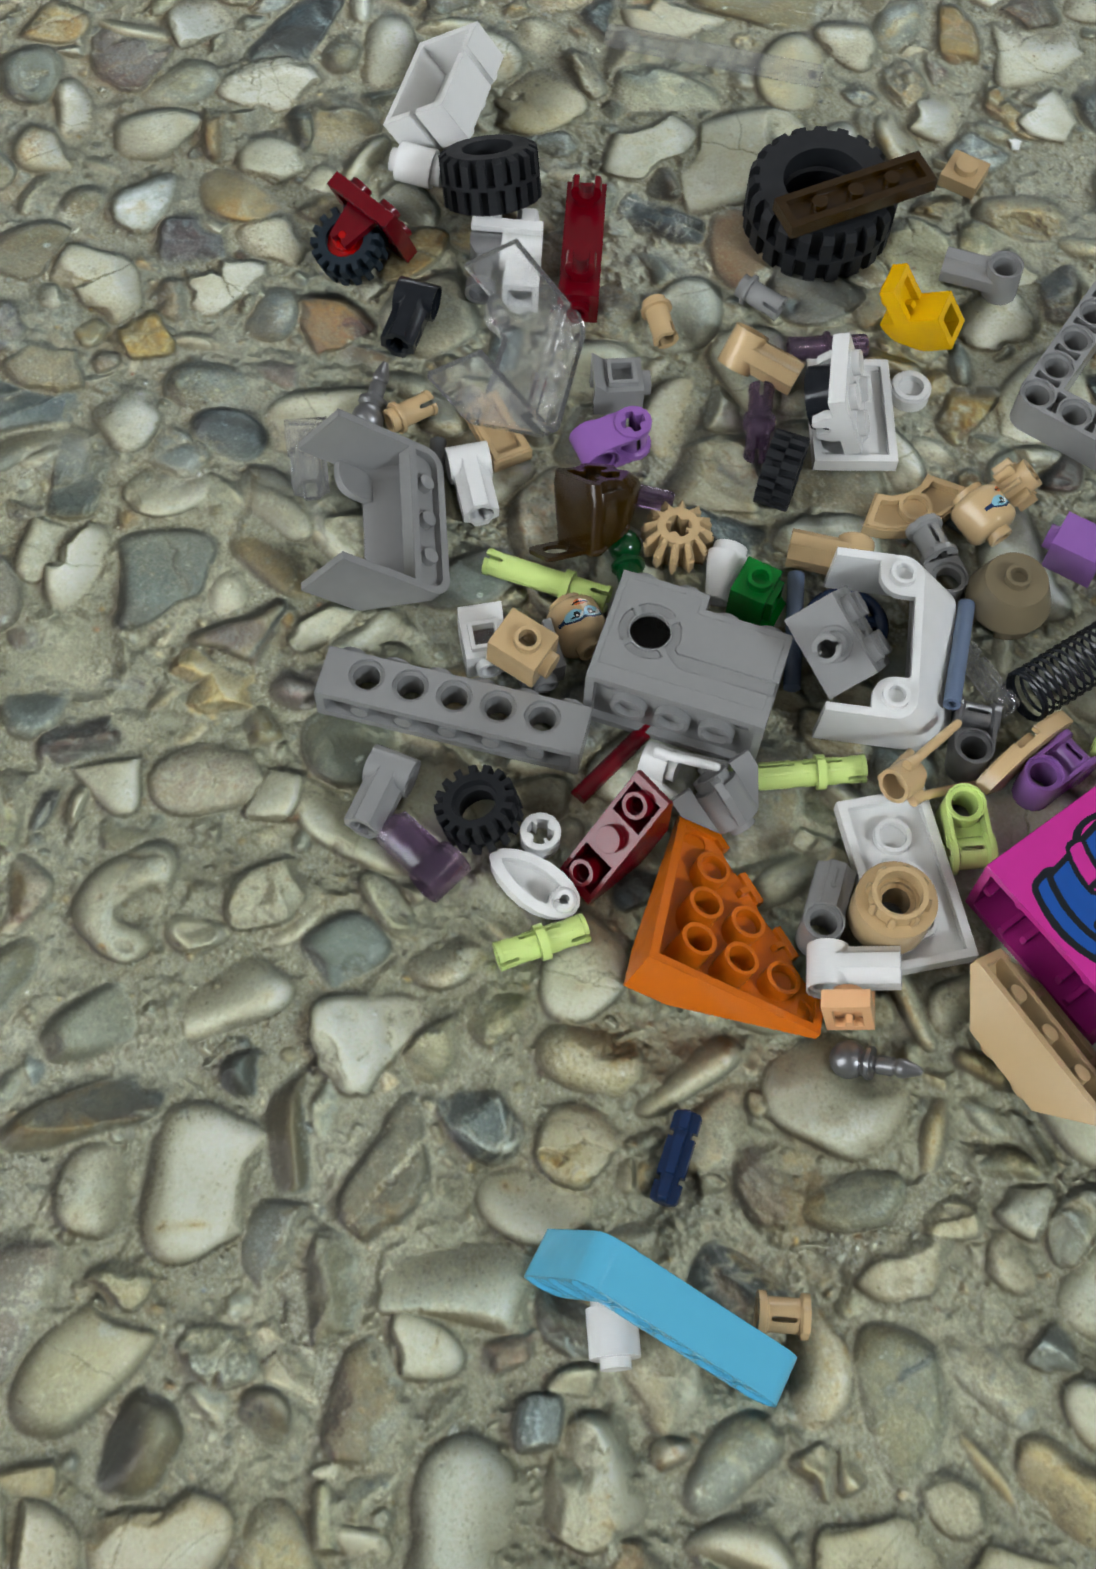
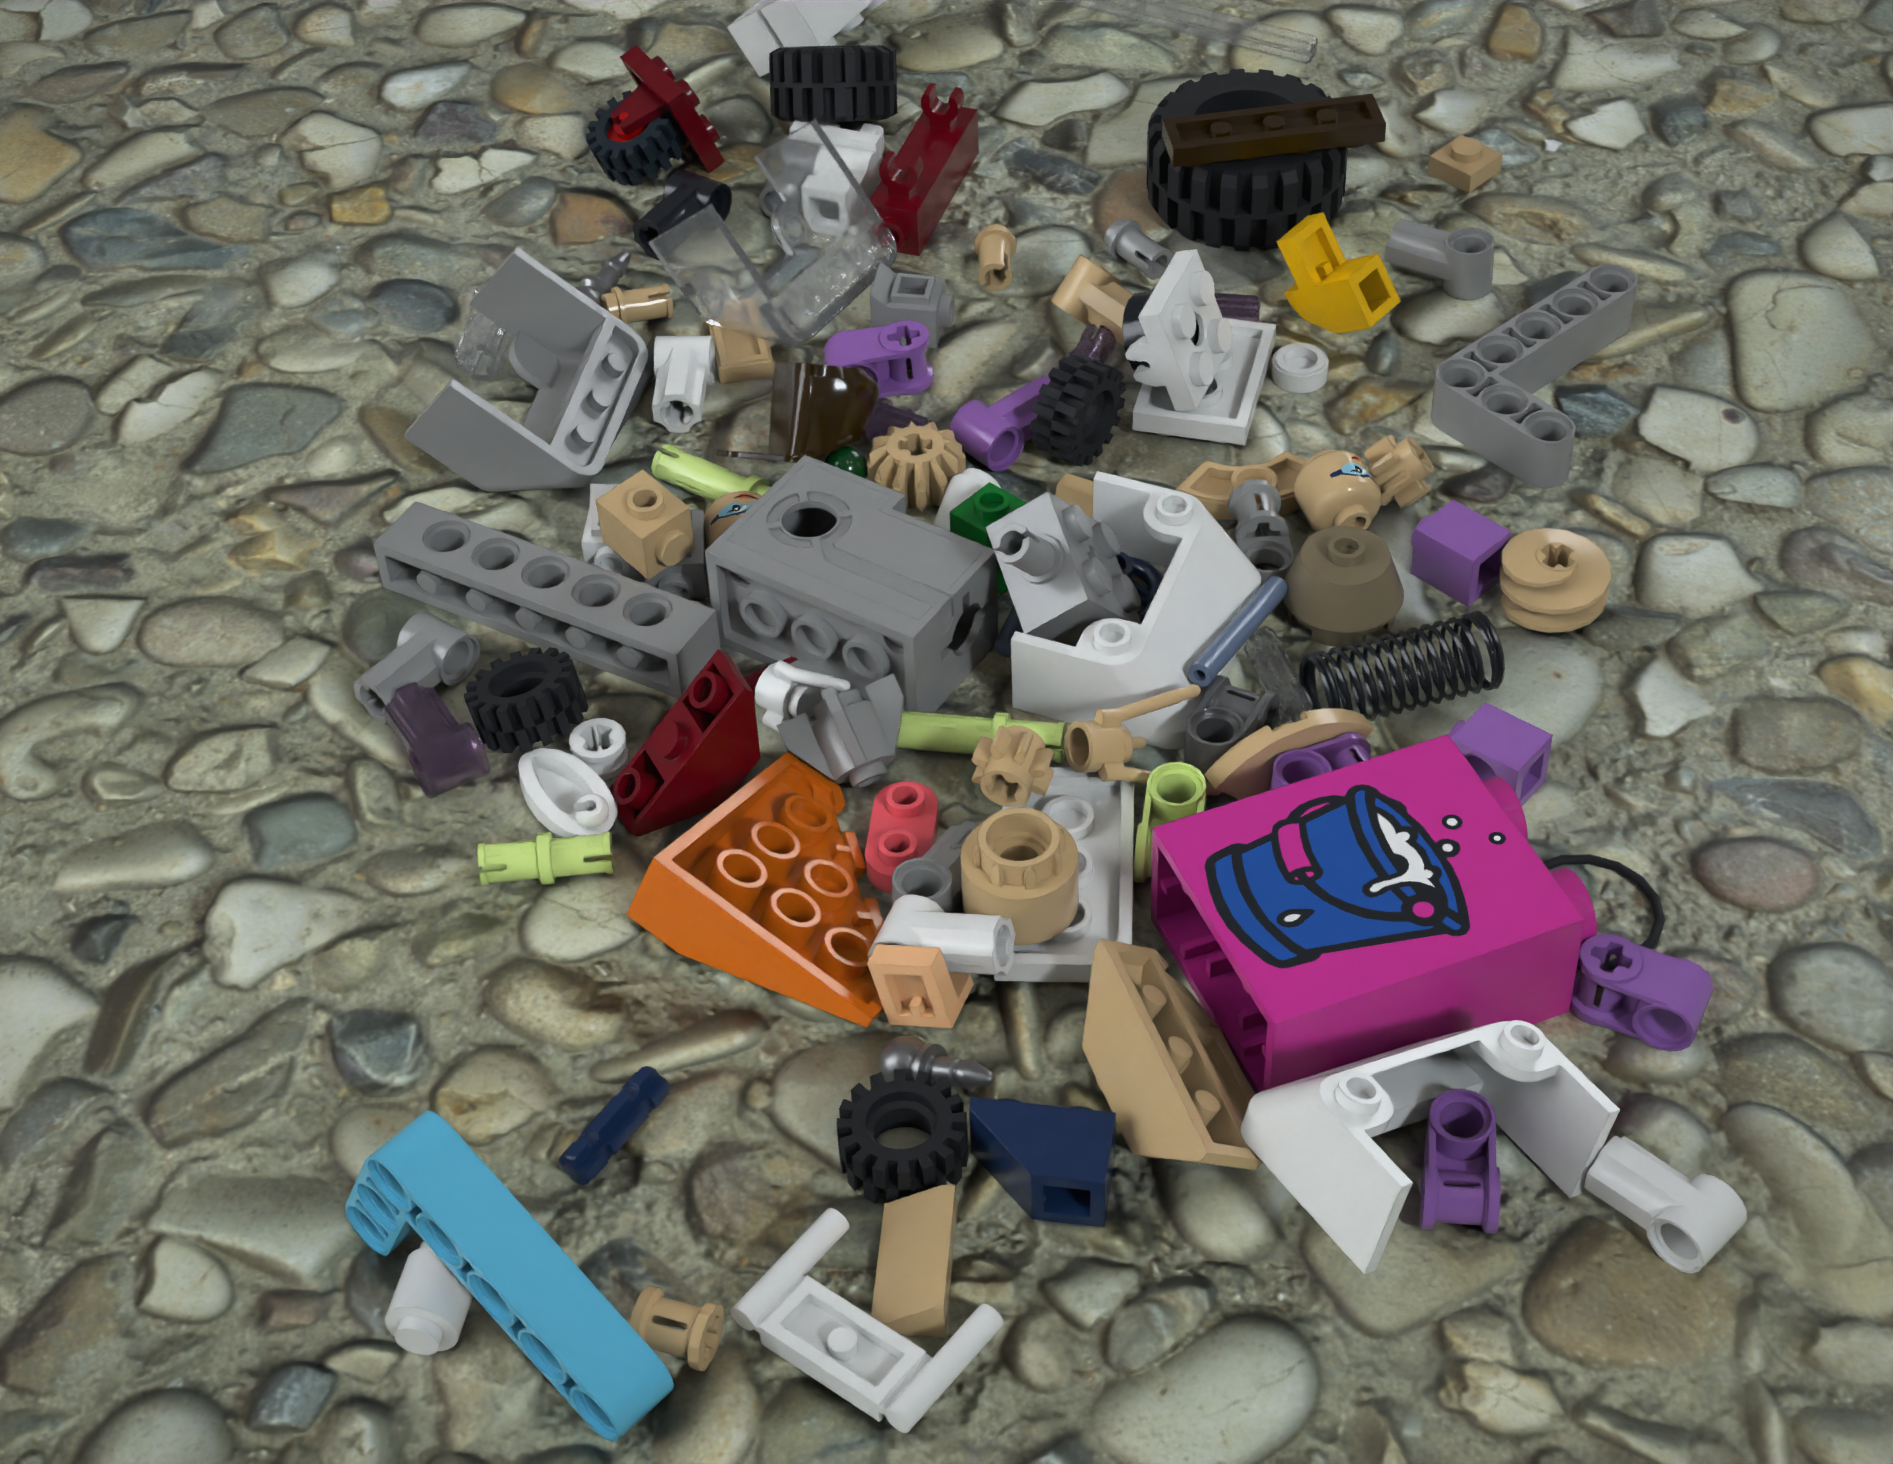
camera: 20 degrees right, 20 degrees down
white brick [388,141,442,189] -> none
none -> white plate [730,1208,1004,1433]
none -> black tyre [837,1069,969,1203]
none -> coral plate [865,781,939,894]
none -> tan slope [871,1184,957,1337]
none -> medium lavender piece [949,375,1050,472]
none -> dark blue slope [969,1097,1116,1228]
none -> tan gear [971,725,1054,807]

